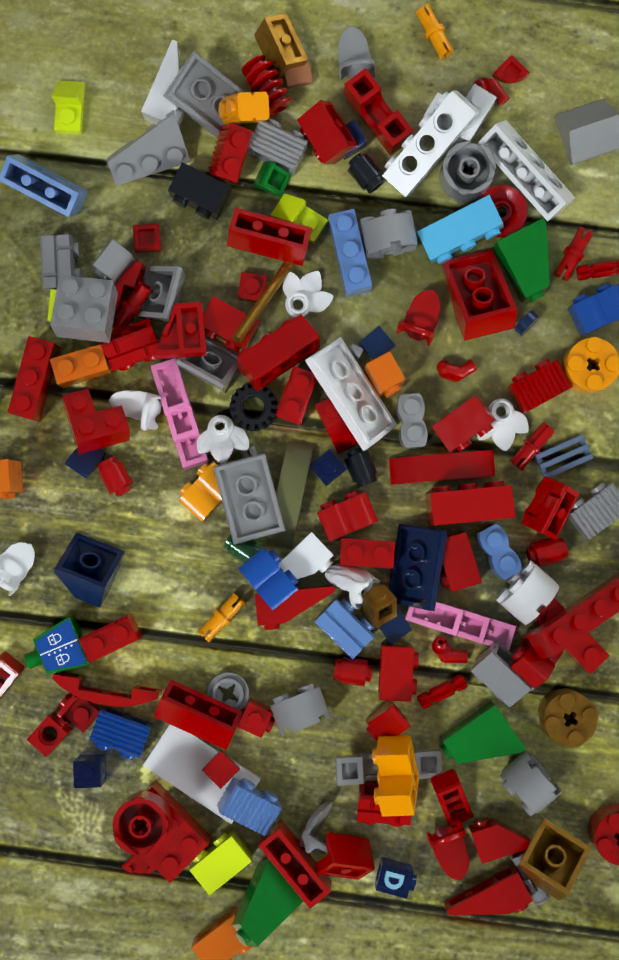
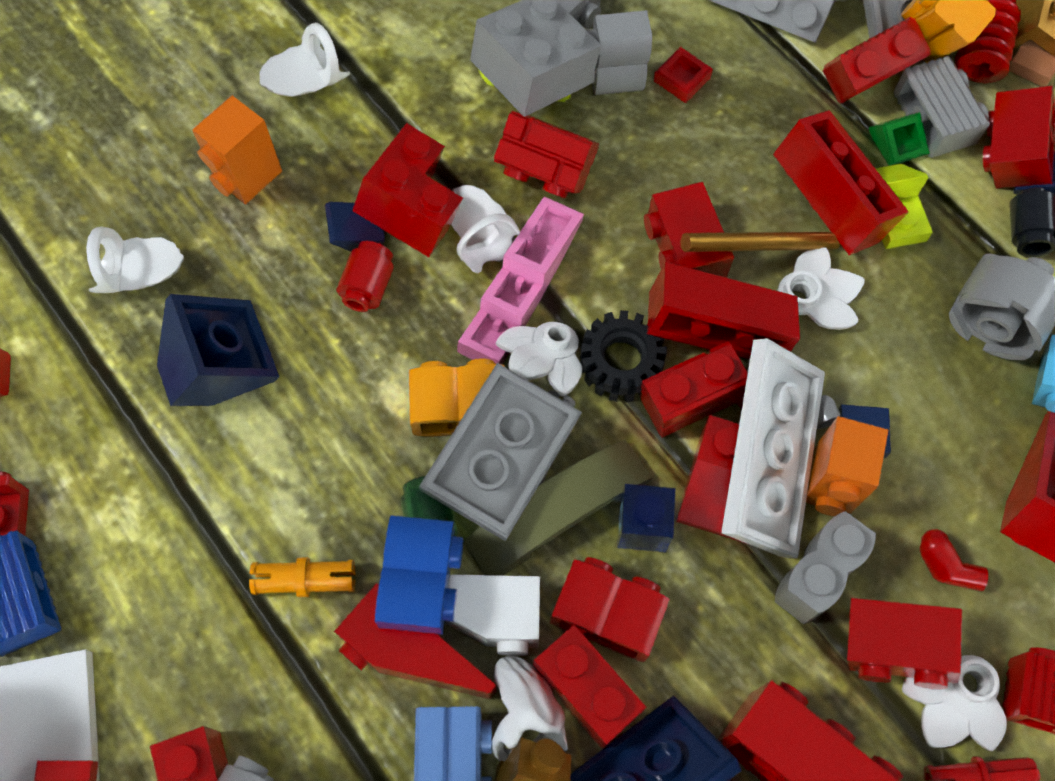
camera: 40 degrees right, 20 degrees down
red brick [7,336,61,422] -> none
blue torso [24,615,90,674] -> none
orange brick [50,344,114,388] -> none
red slope [53,671,162,707] -> none
red brick [79,613,143,663] -> none
red pin [113,281,153,330] -> none
red slope [115,261,146,313] -> none
light grey slope [136,266,186,324] -> none
red wing [154,302,206,359] -> none
red brick [154,679,243,750] -> none
black brick [168,162,231,220] -> none
light grey slope [176,336,239,393] -> none
light grey gear [207,672,249,711] -> none
red plate [237,272,267,302] -> none
medium blue brick [328,209,372,298] -> none
black brick [344,447,377,488] -> none
red slope [389,450,495,485] -> none
red piece [396,289,441,346] -> none

